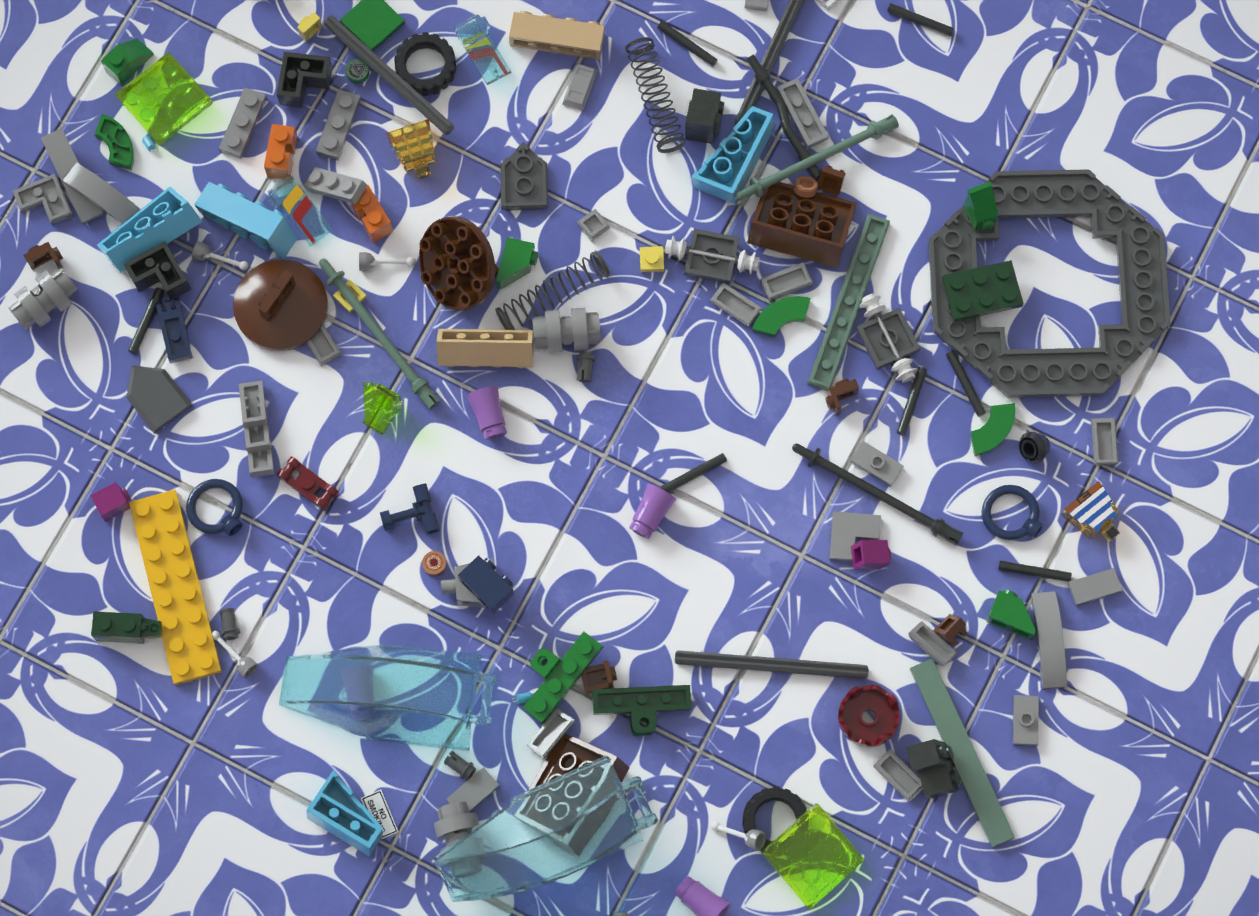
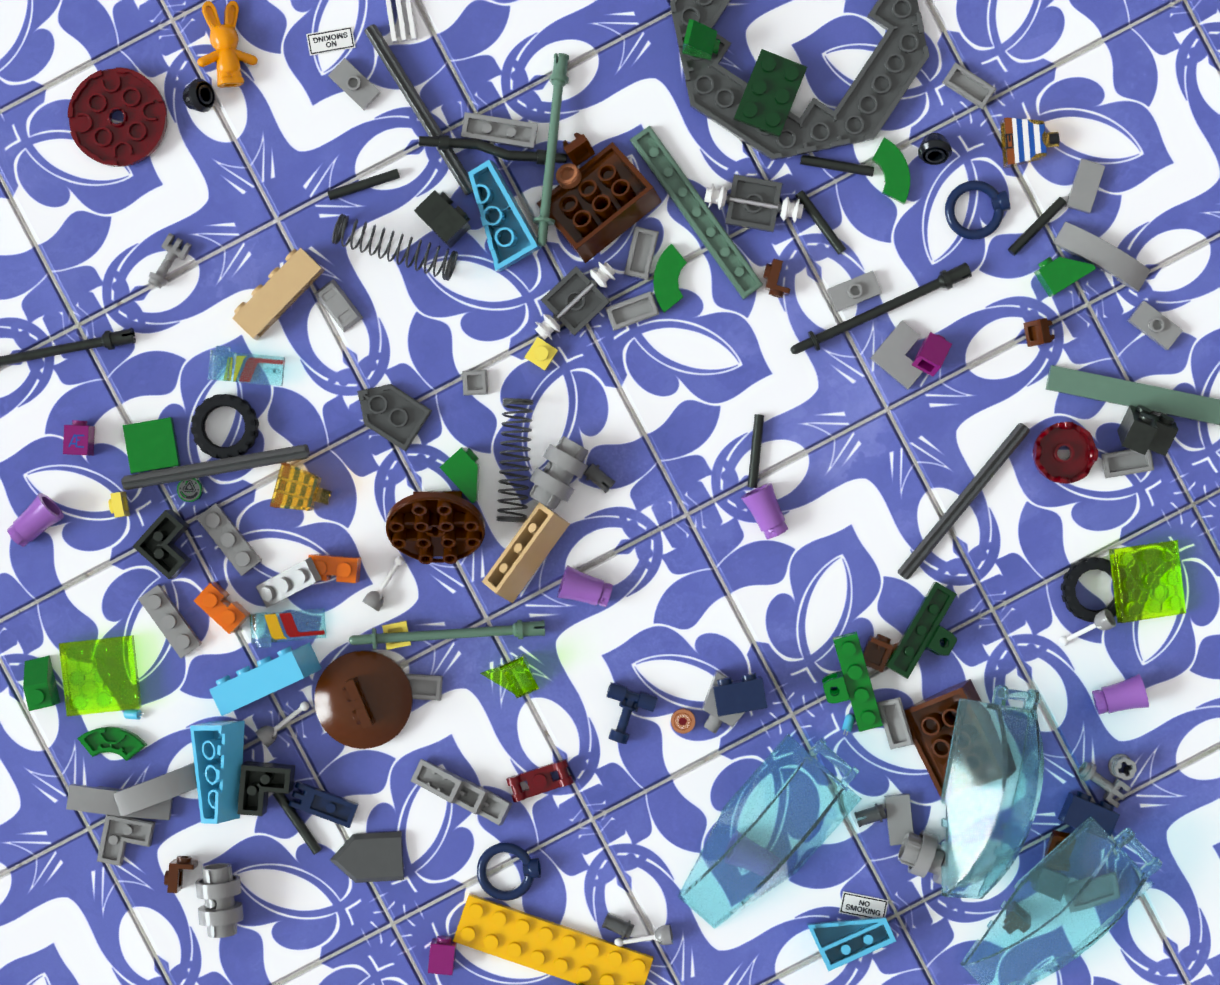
camera: 60 degrees left, 15 degrees up
light grey tile [908,621,958,666] -> none

